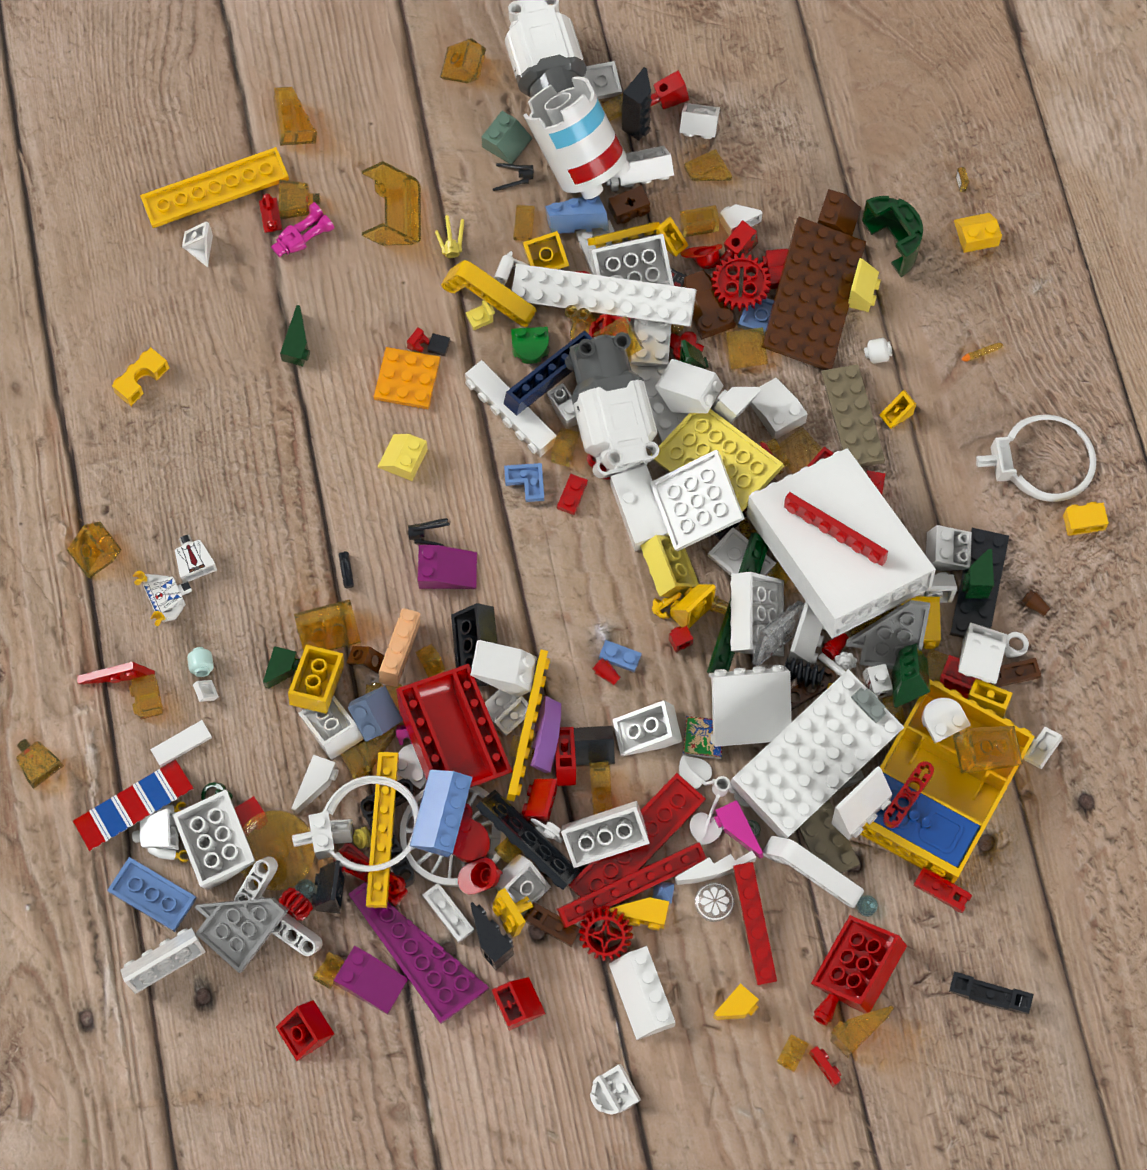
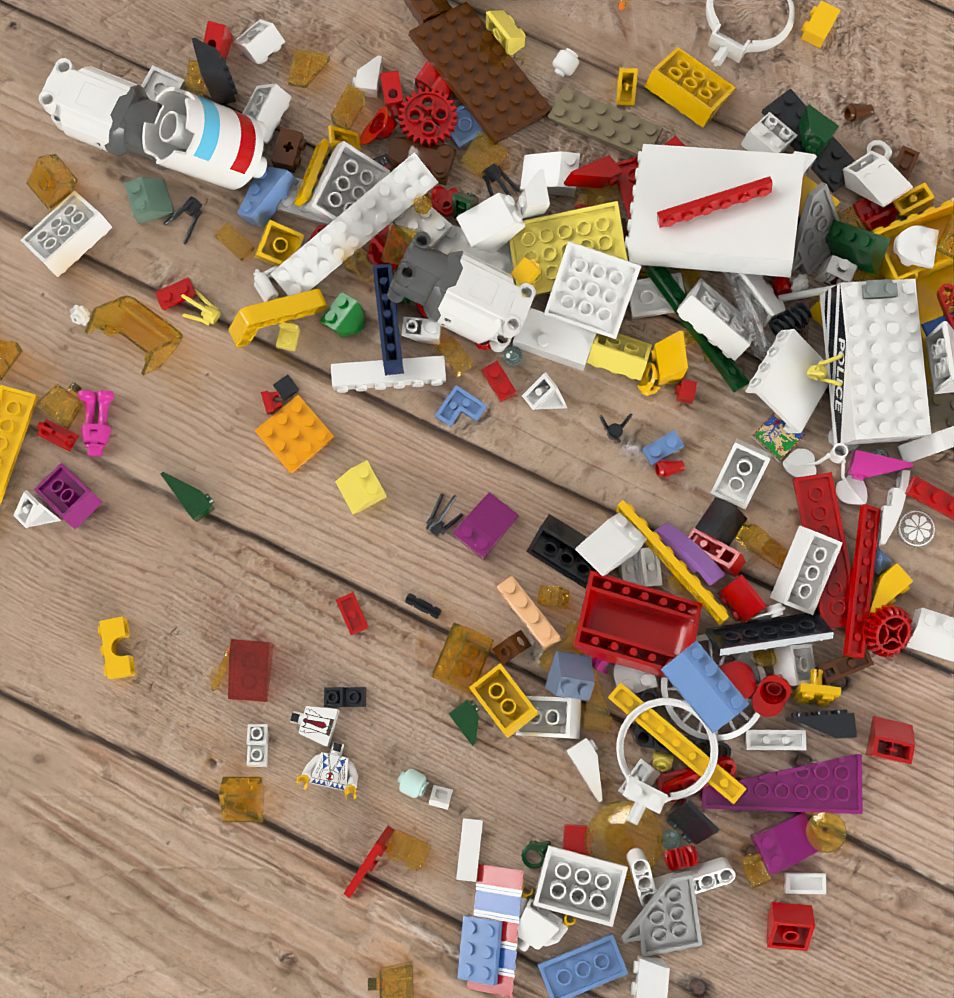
camera: 50 degrees left, 10 degrees up
none -> white slope [20,191,112,277]
none -> magenta slope [34,463,103,529]
none -> white plant [69,305,91,326]
none -> red plate [155,277,197,310]
none -> clear yellow piece [211,646,234,691]
none -> clear red slope [228,639,274,702]
none -> white slope [246,724,268,767]
none -> black slope [324,687,366,707]
none -> red plate [336,592,369,636]
none -> clear yellow plate [413,195,431,214]
none -> medium blue plate [457,915,503,986]
none -> black plant [482,163,520,201]
none -> clear light blue tile [504,346,523,366]
none -> yellow brick [510,257,542,285]
none -> white slope [522,373,567,410]
none -> red slope [564,155,623,189]
none -> black plant [599,413,633,444]
none -> yellow slope [644,47,736,128]
none -> white tile [784,872,826,894]
none -> light yellow plant [806,354,843,386]
none -> clear yellow dish [806,812,847,853]

